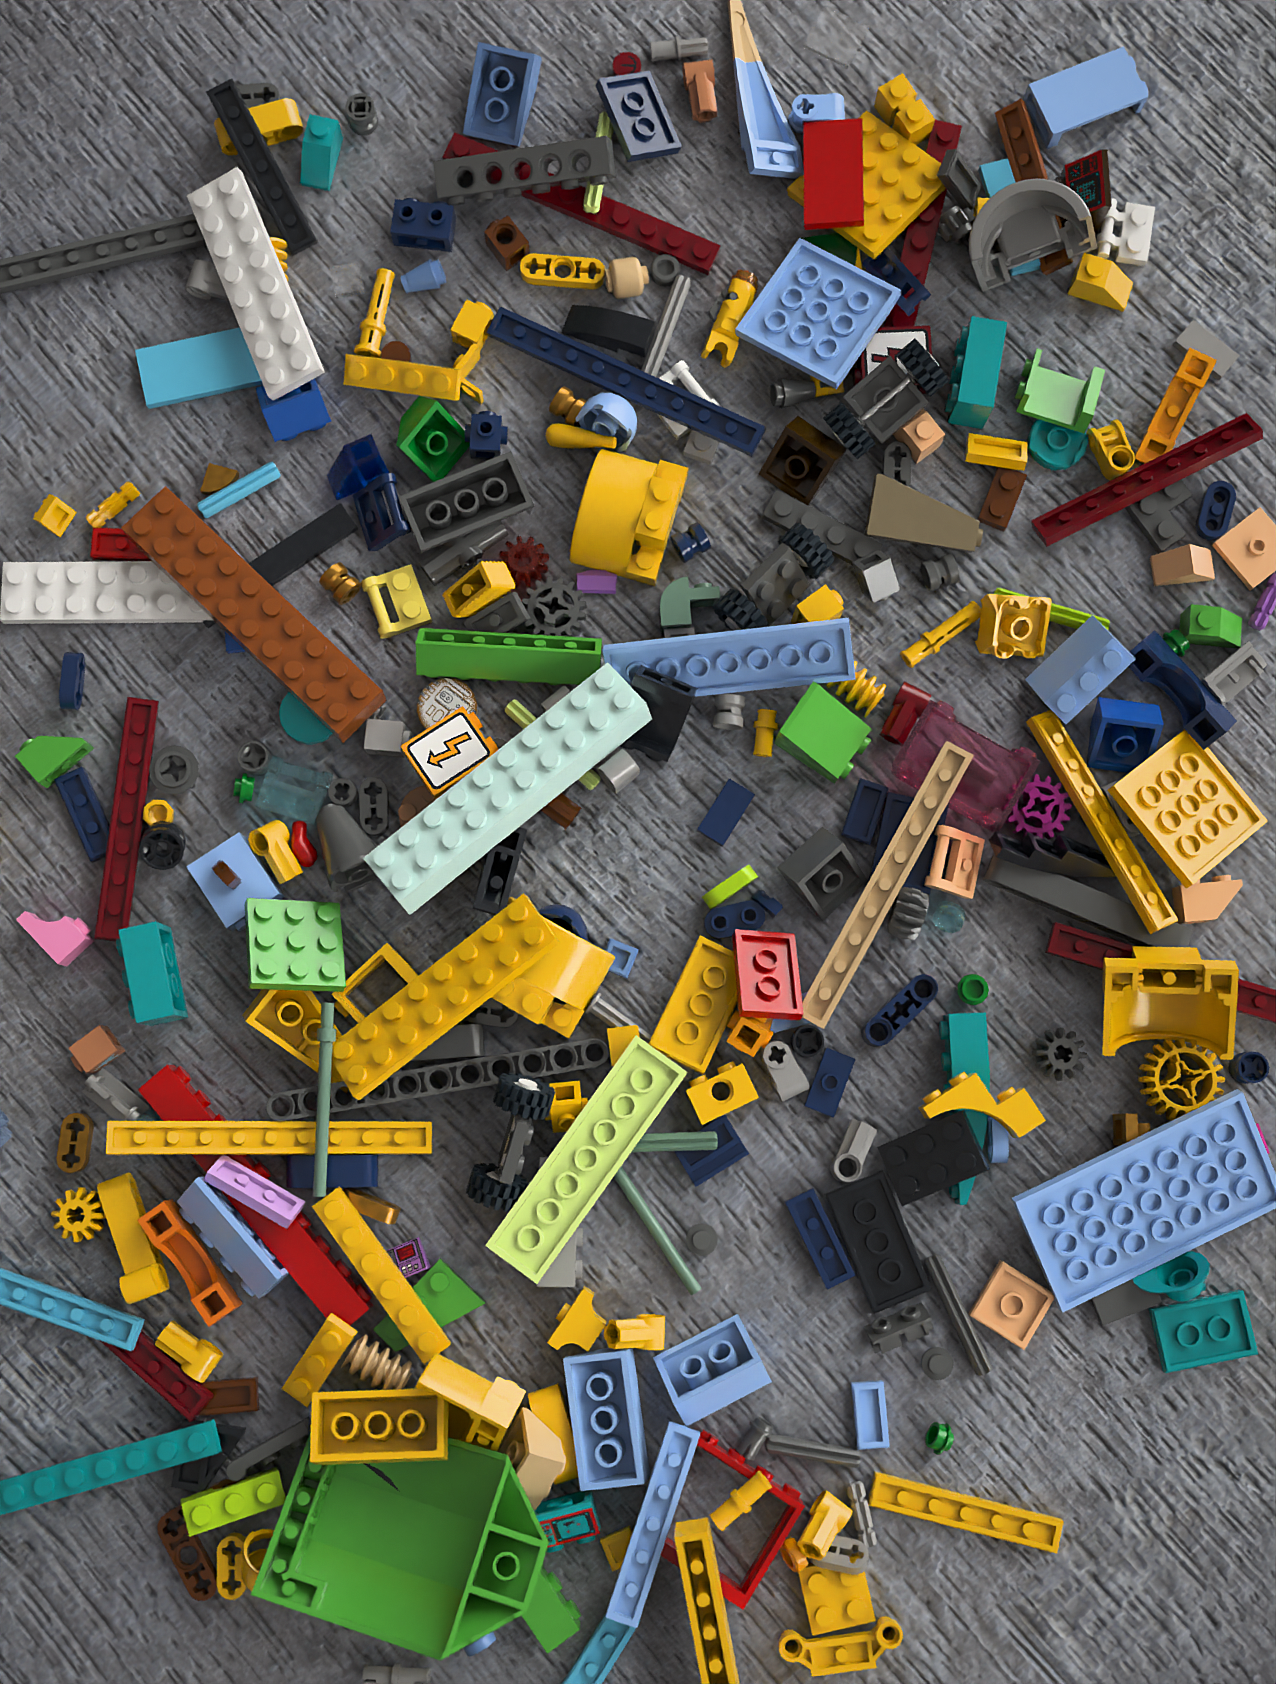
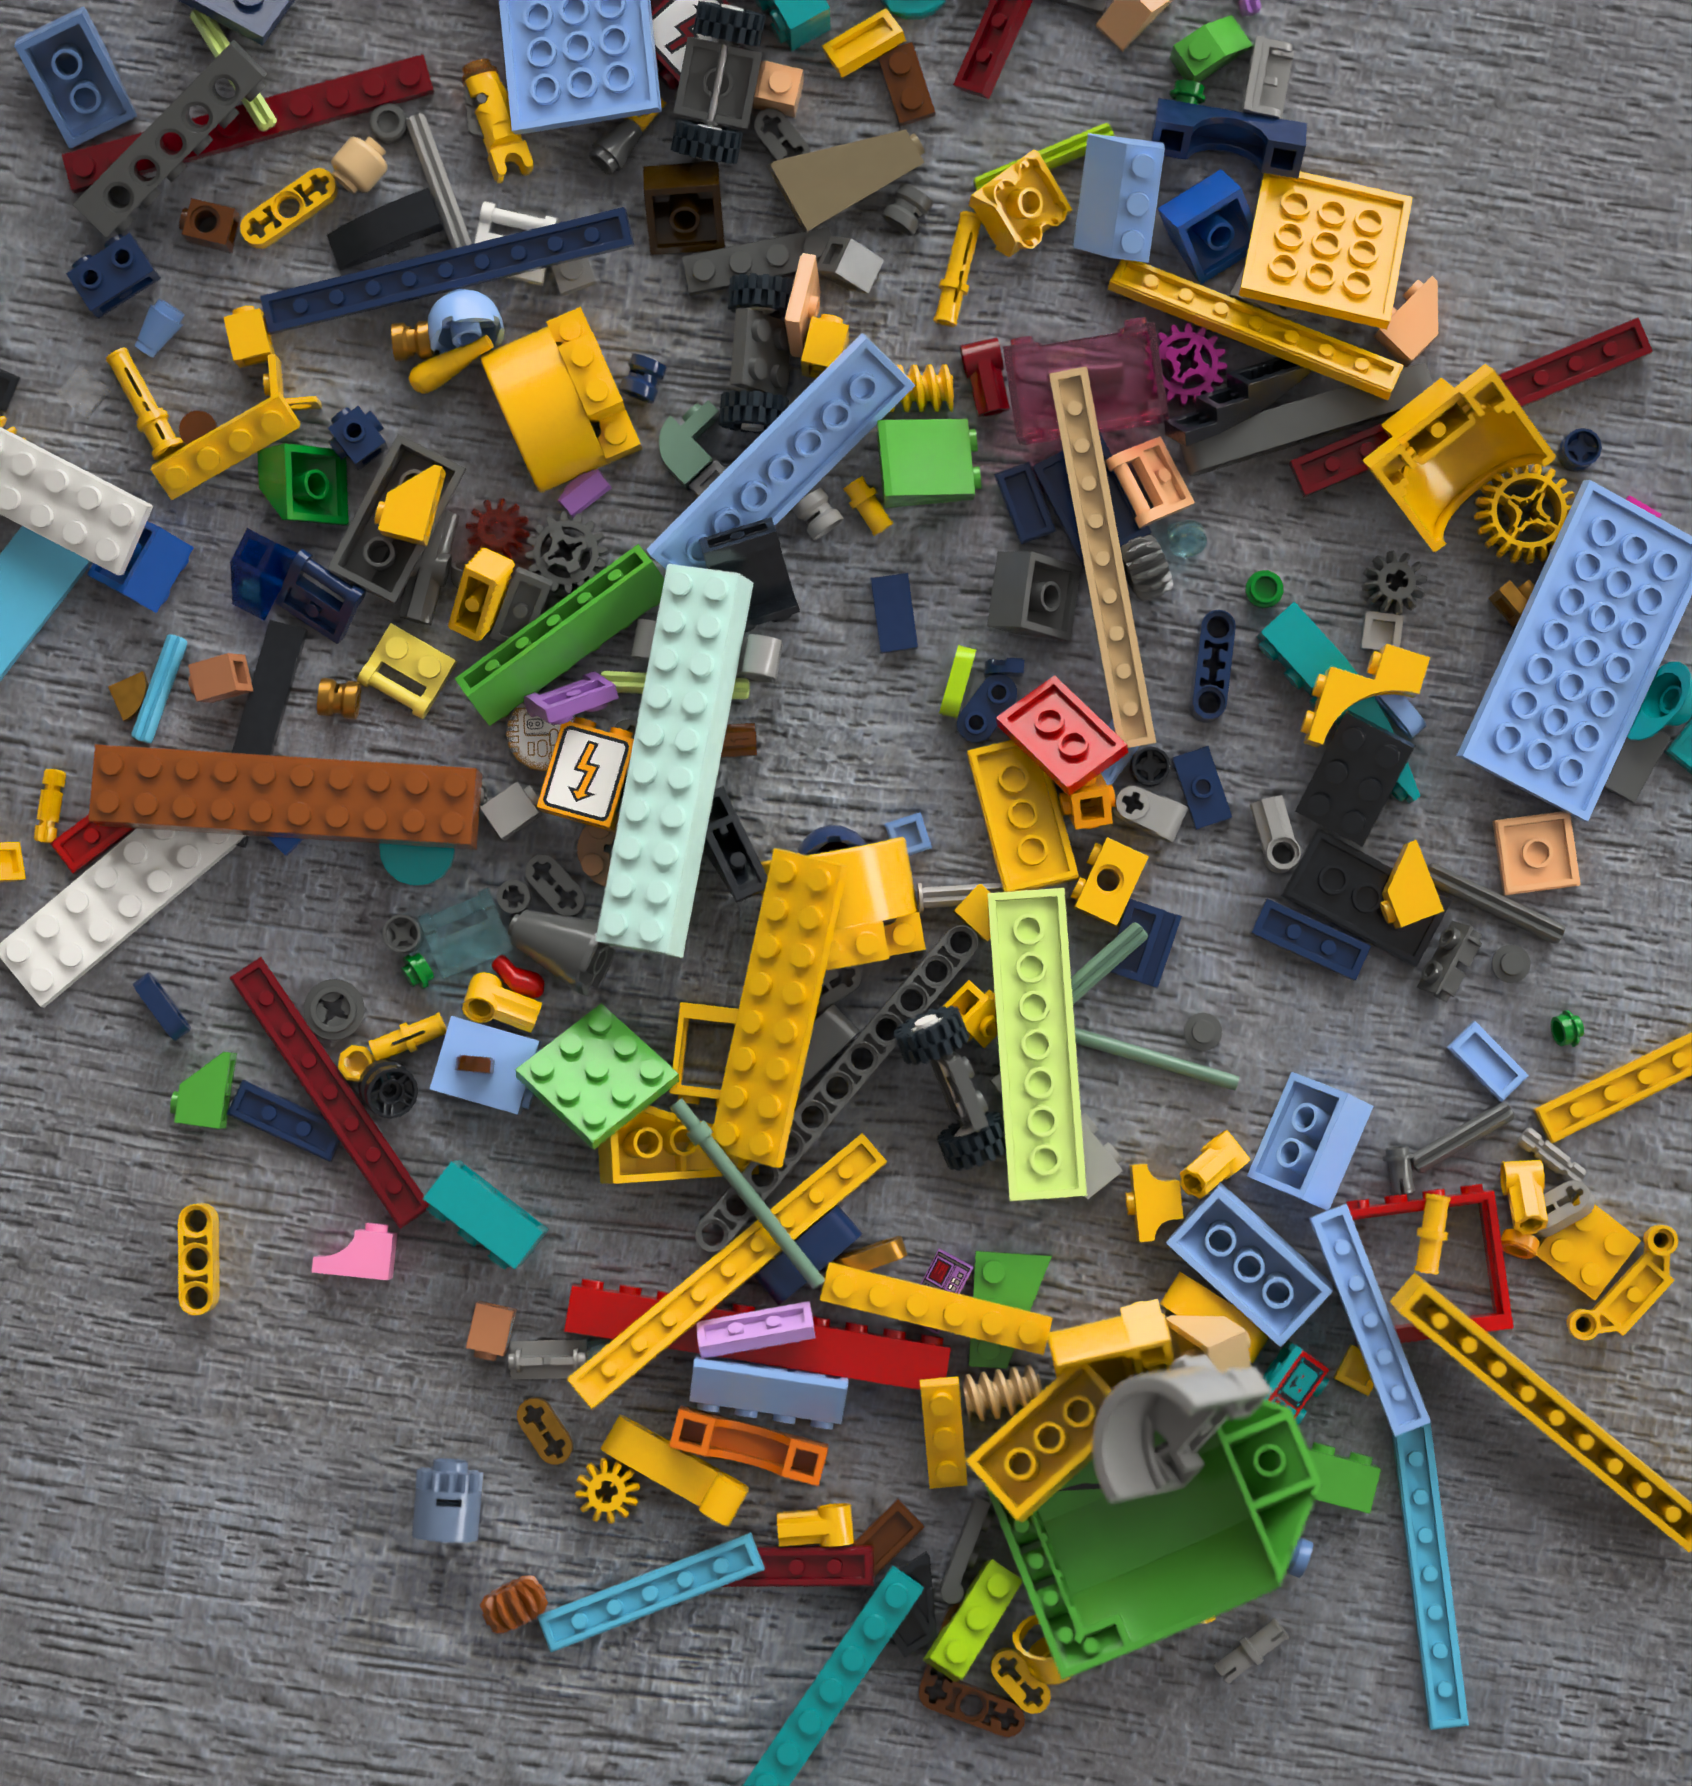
camera: 35 degrees left, 5 degrees up
none -> nougat brick [188,653,253,703]
none -> yellow pin [368,1012,447,1061]
none -> yellow slope [375,465,446,546]
none -> medium lavender plate [524,671,619,725]
none -> light nougat plate [785,253,821,358]
none -> light grey piece [1092,1354,1272,1504]
none -> light grey plate [1359,610,1404,652]
none -> yellow slope [1380,839,1444,929]

